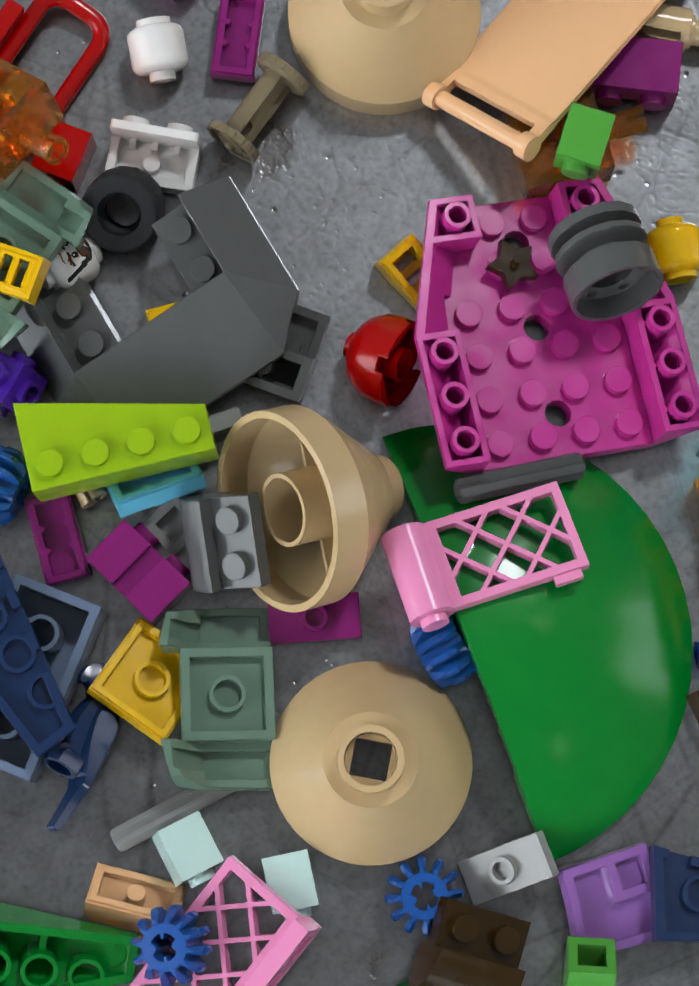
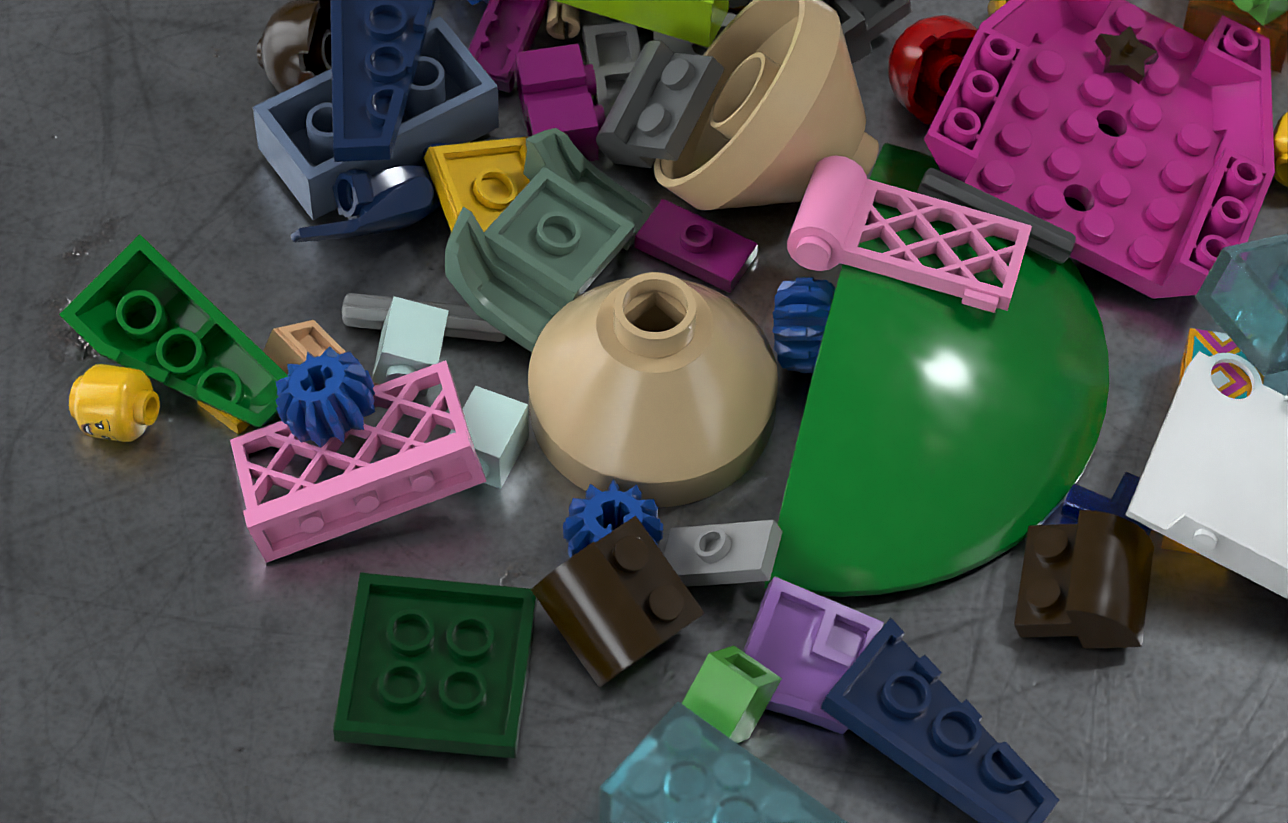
camera: 30 degrees right, 25 degrees down
medium azure plate [107,464,207,518] -> none
dark grey wheel [548,201,664,321] -> none

